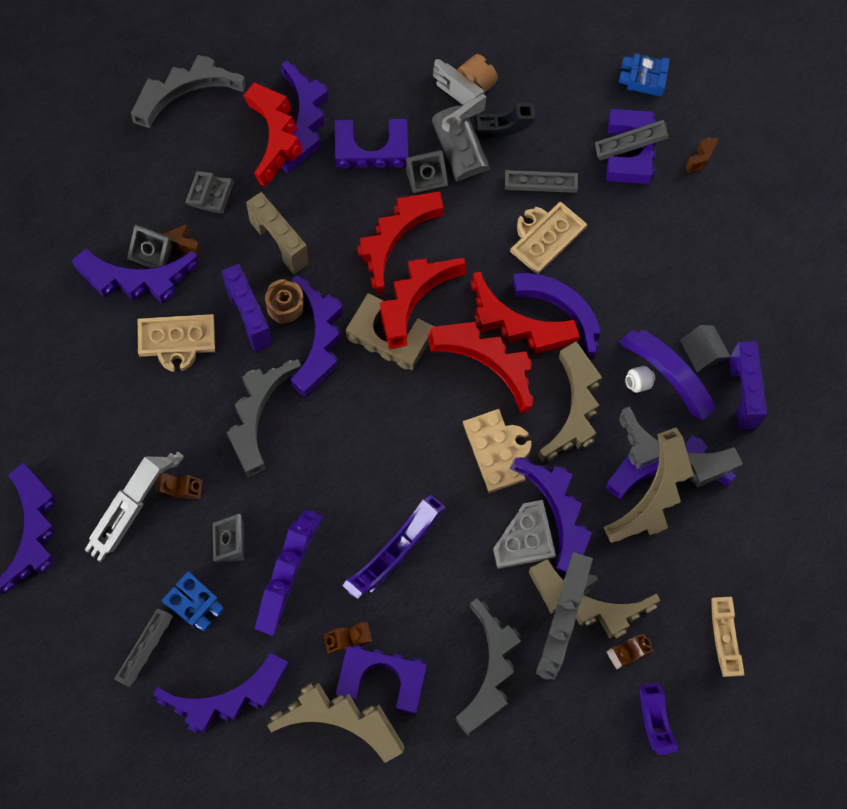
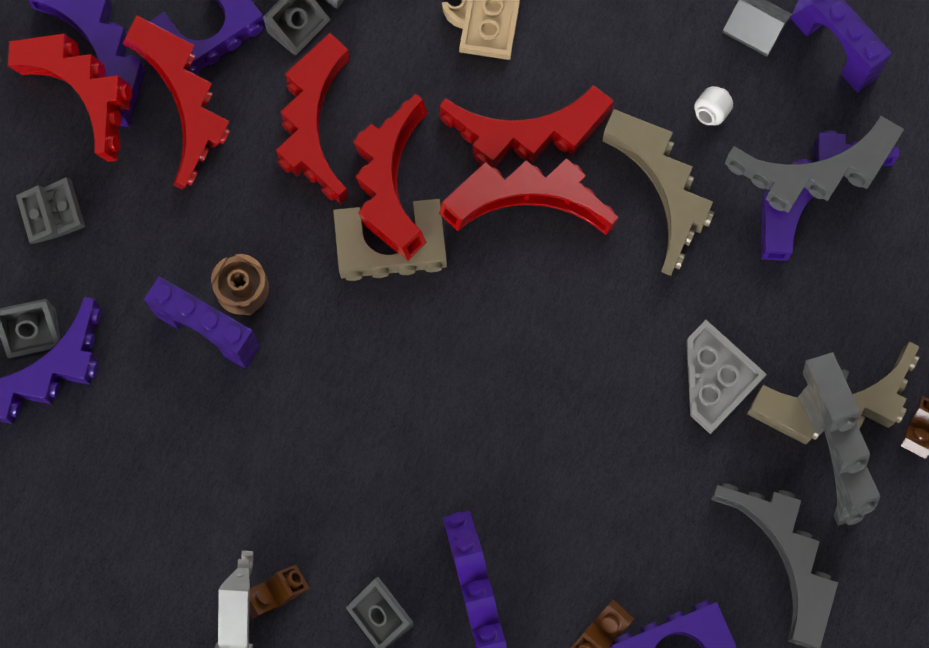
camera: 30 degrees left, 5 degrees up
tan plate [138,314,215,372] -> none
reddish brown slope [163,225,201,257] -> none
dark grey arch [227,359,301,477] -> none
dark tan arch [246,192,309,275] -> none
dark purple arch [291,275,343,398] -> none
dark purple arch [343,495,446,599] -> none
tan plate [463,409,531,493] -> none
dark purple arch [509,457,592,576] -> none
dark purple arch [512,273,601,359] -> none
dark tan arch [604,428,694,543] -> none
dark purple arch [620,330,716,420] -> none
none -> red arch [123,15,230,189]

